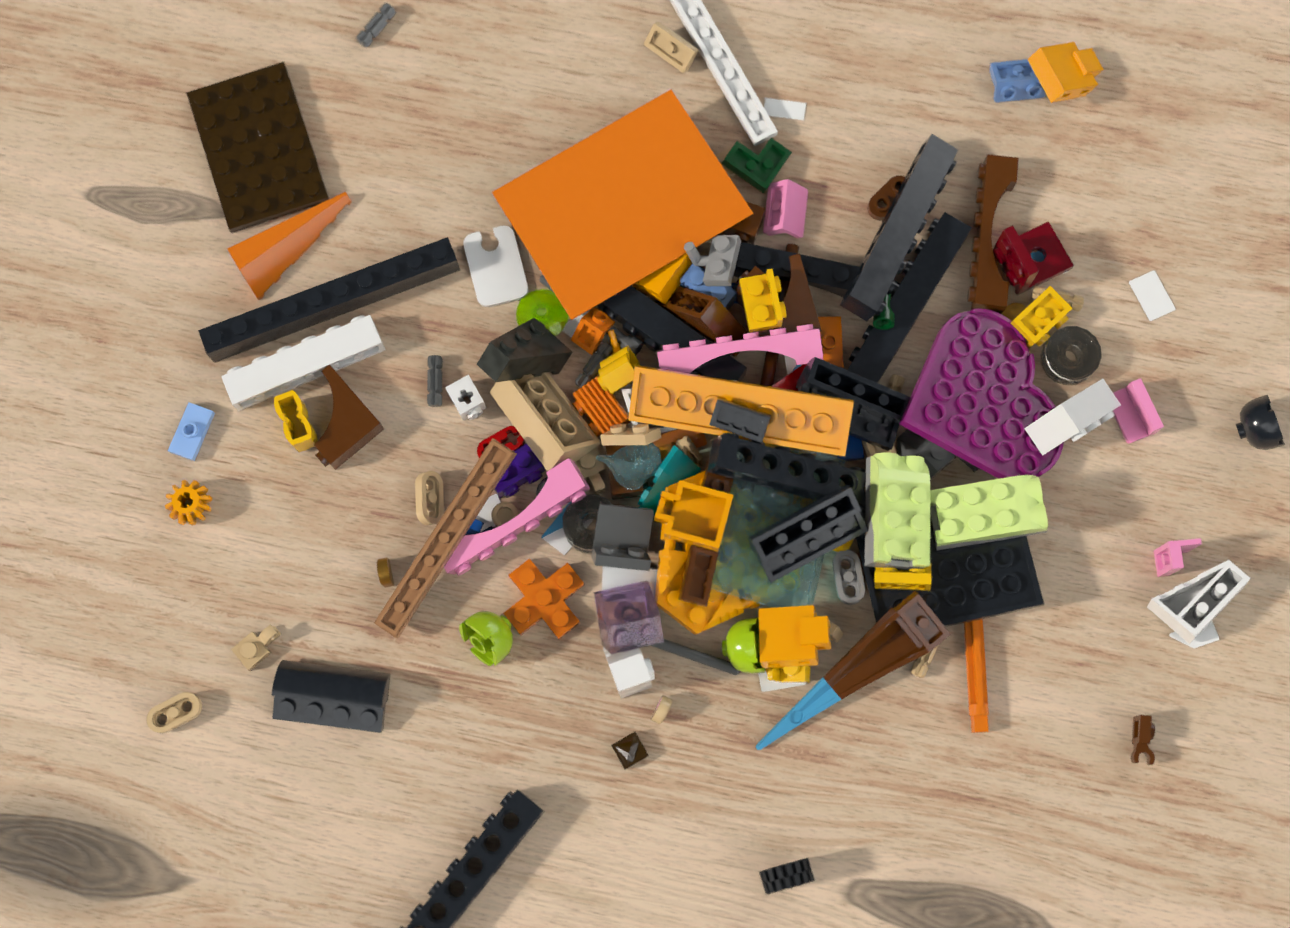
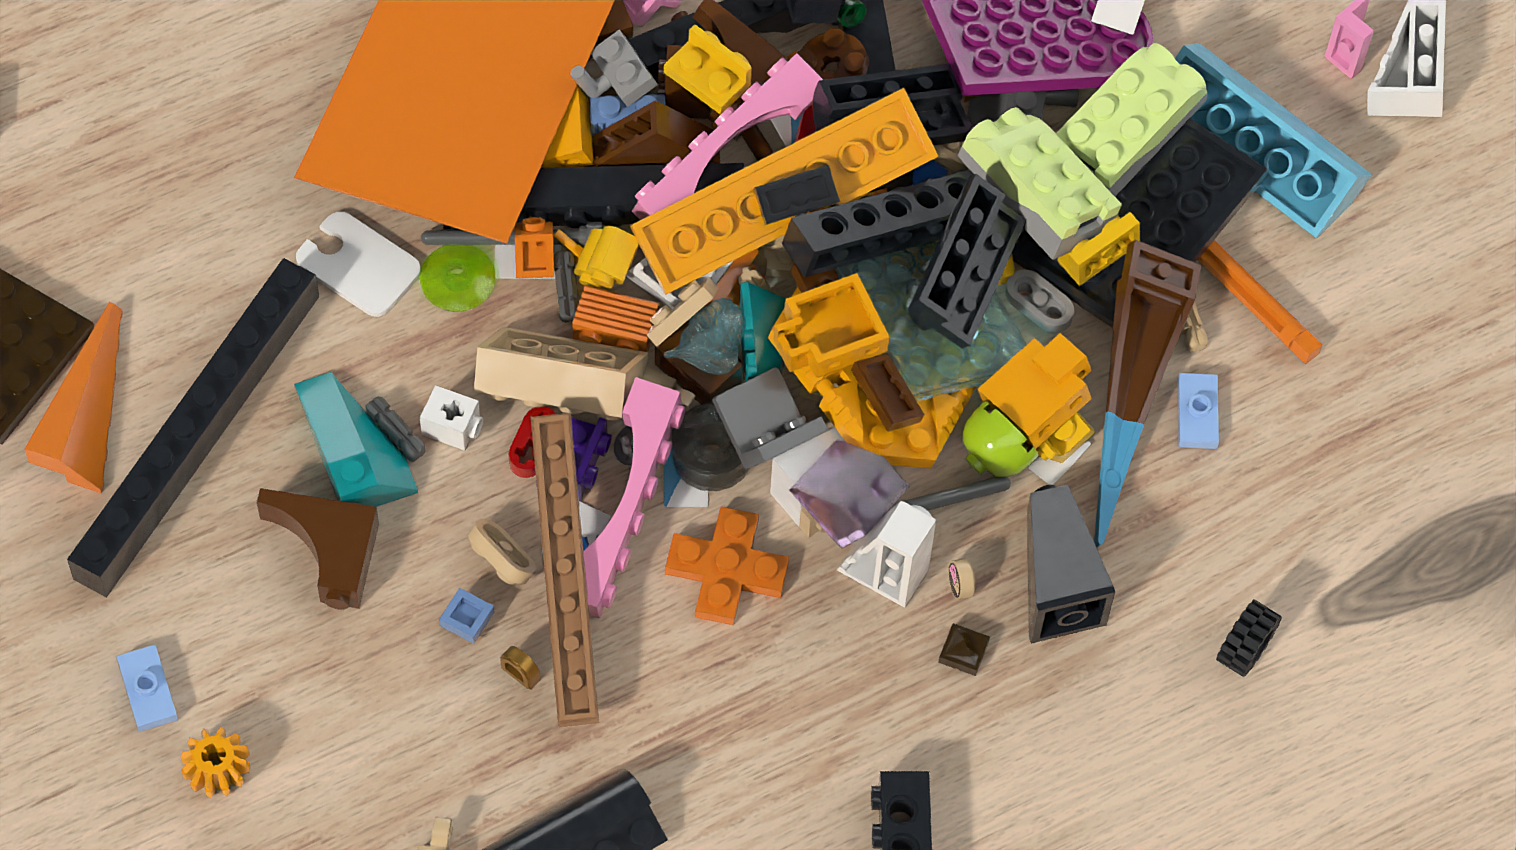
camera: 45 degrees left, 15 degrees down
white brick [221,315,385,411] -> none
yellow brick [274,390,318,453] -> none
lime cylinder [459,611,513,666] -> none
pearl dark grey wedge [476,318,573,382] -> none
tan tile [491,502,519,527] -> none
reddish brown plate [1131,715,1155,765] -> none
white sticker [1169,621,1219,648] -> none
none -> teal wedge [294,372,418,507]
none -> medium blue plate [439,588,494,644]
none -> reddish brown plate [797,28,870,80]
none -> slope [1027,484,1115,644]
none -> medium azure slope [1175,43,1372,238]
none -> light blue plate [1178,373,1219,449]

